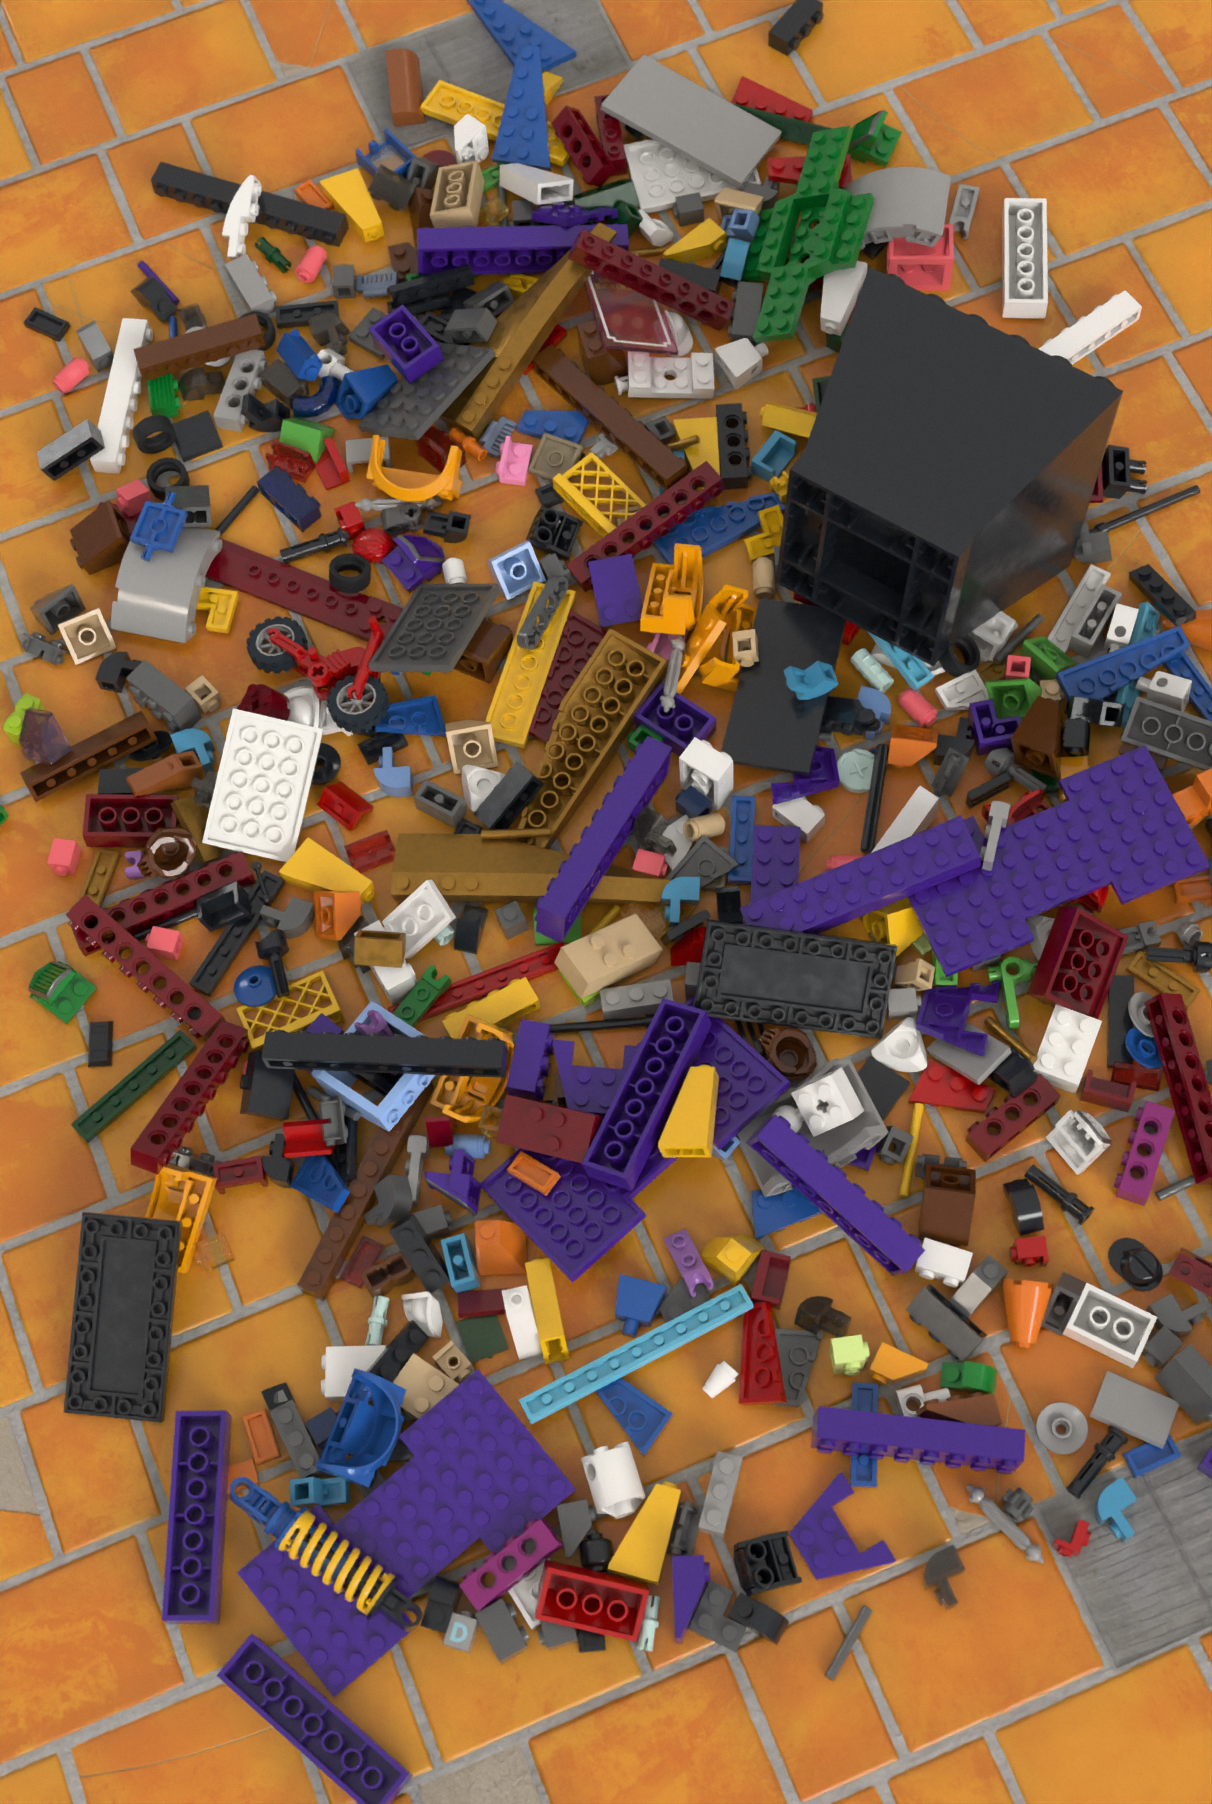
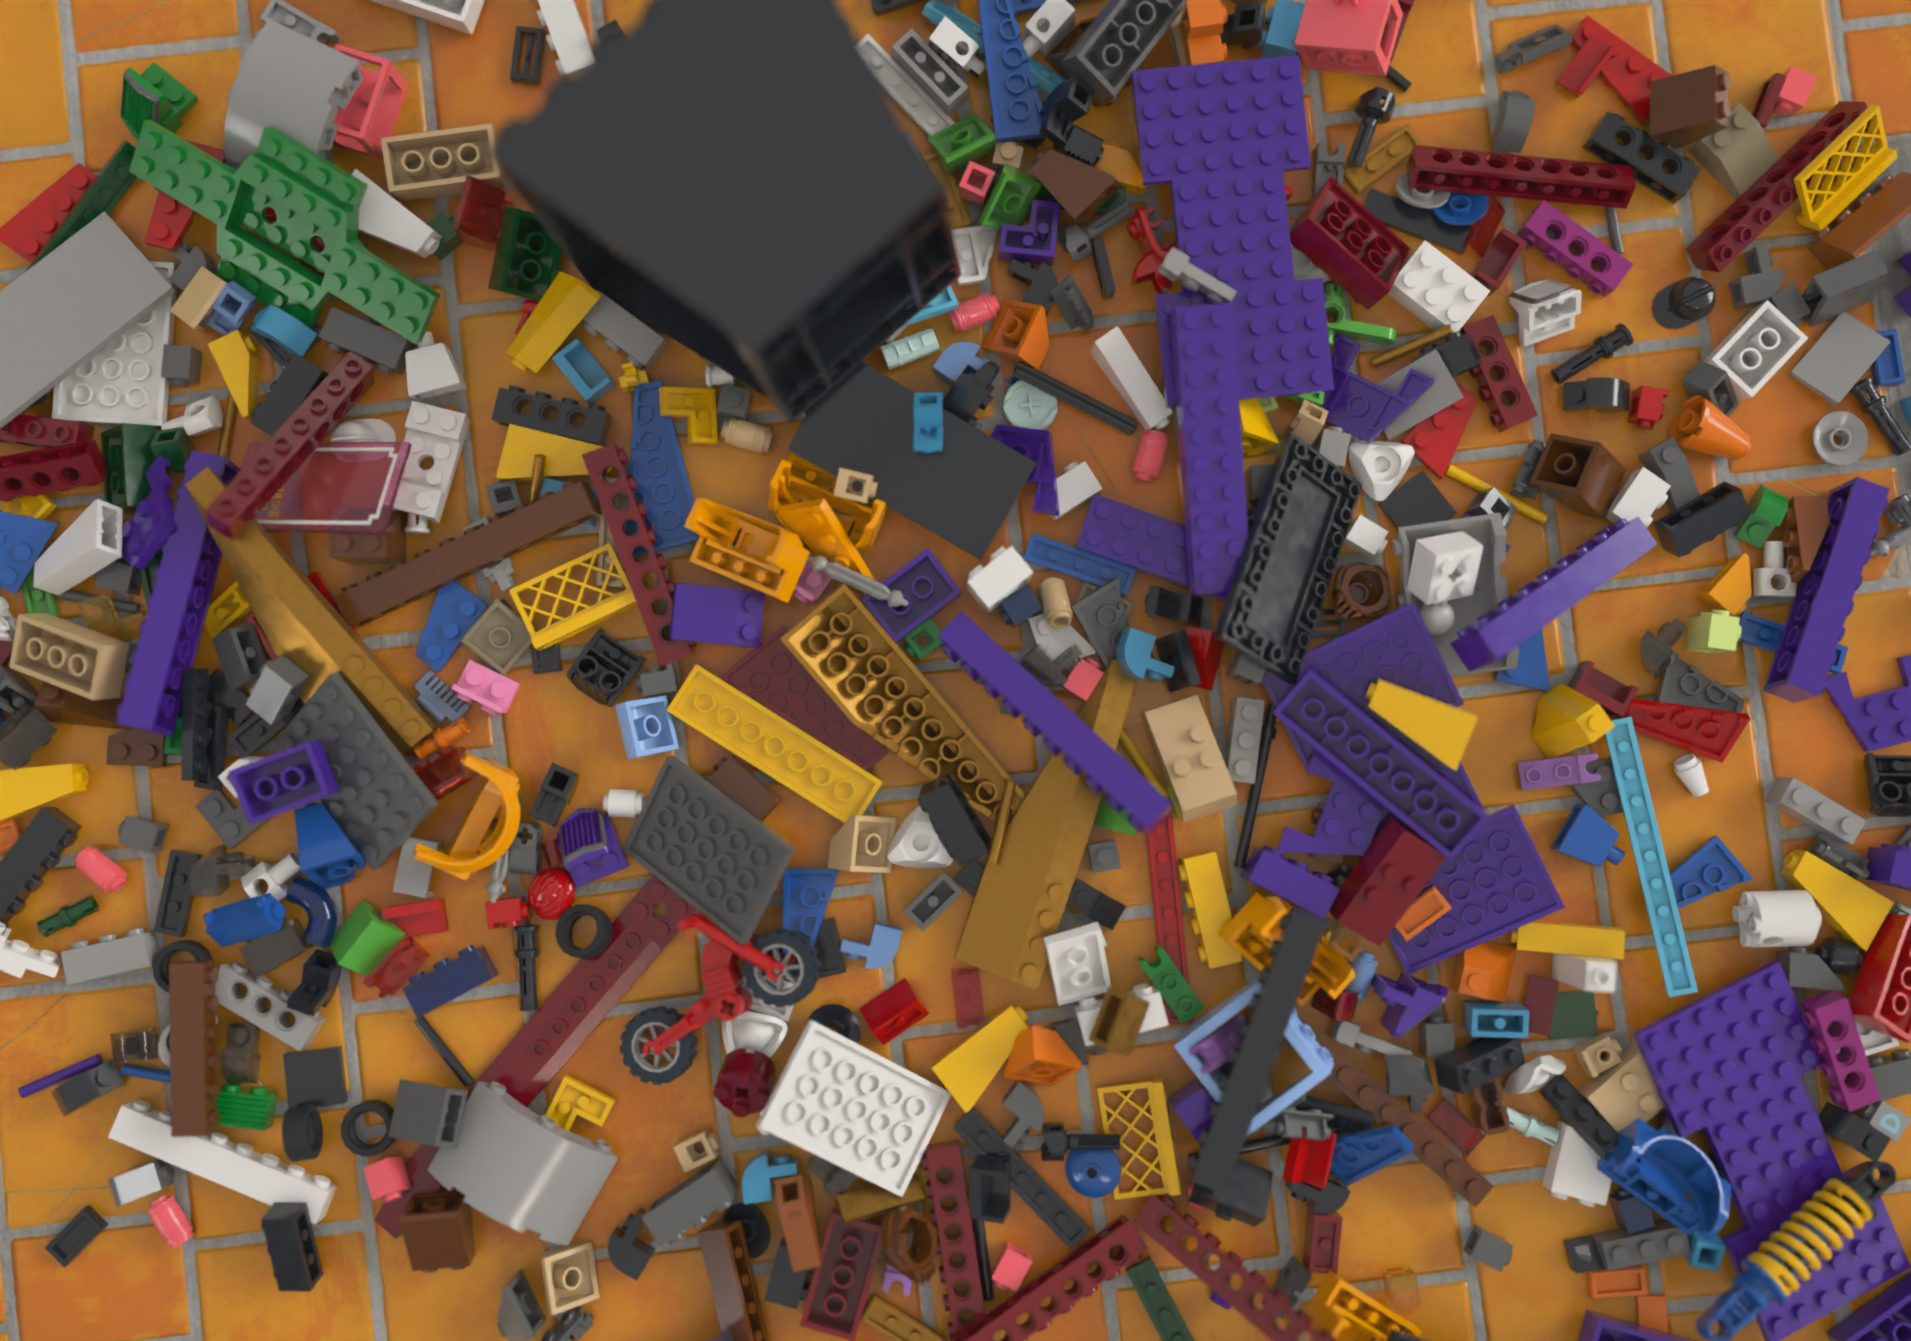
camera: 85 degrees left, 20 degrees up
blue plate [130,491,188,562] -> none
black hinge [252,861,271,904] -> none
sand blue piece [356,271,398,298] -> none
dark grey beam [517,575,568,650] -> none
light grey plate [1177,922,1203,946] -> none
none -> white brick [1344,515,1388,558]
none -> dark grey brick [1463,1225,1513,1272]

